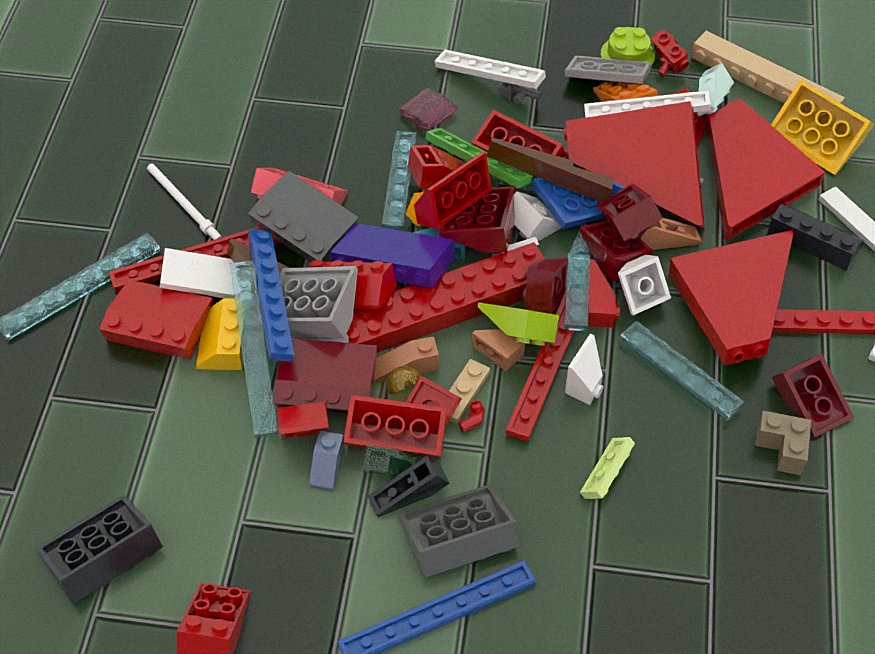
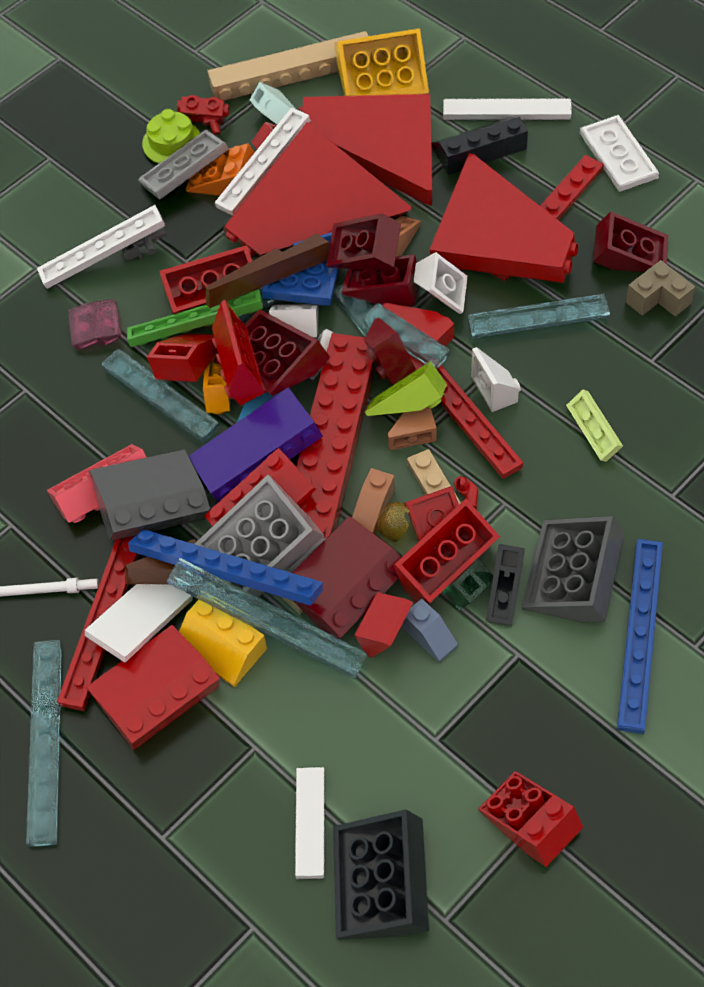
camera: 50 degrees left, 5 degrees up
none -> white tile [295,767,324,879]

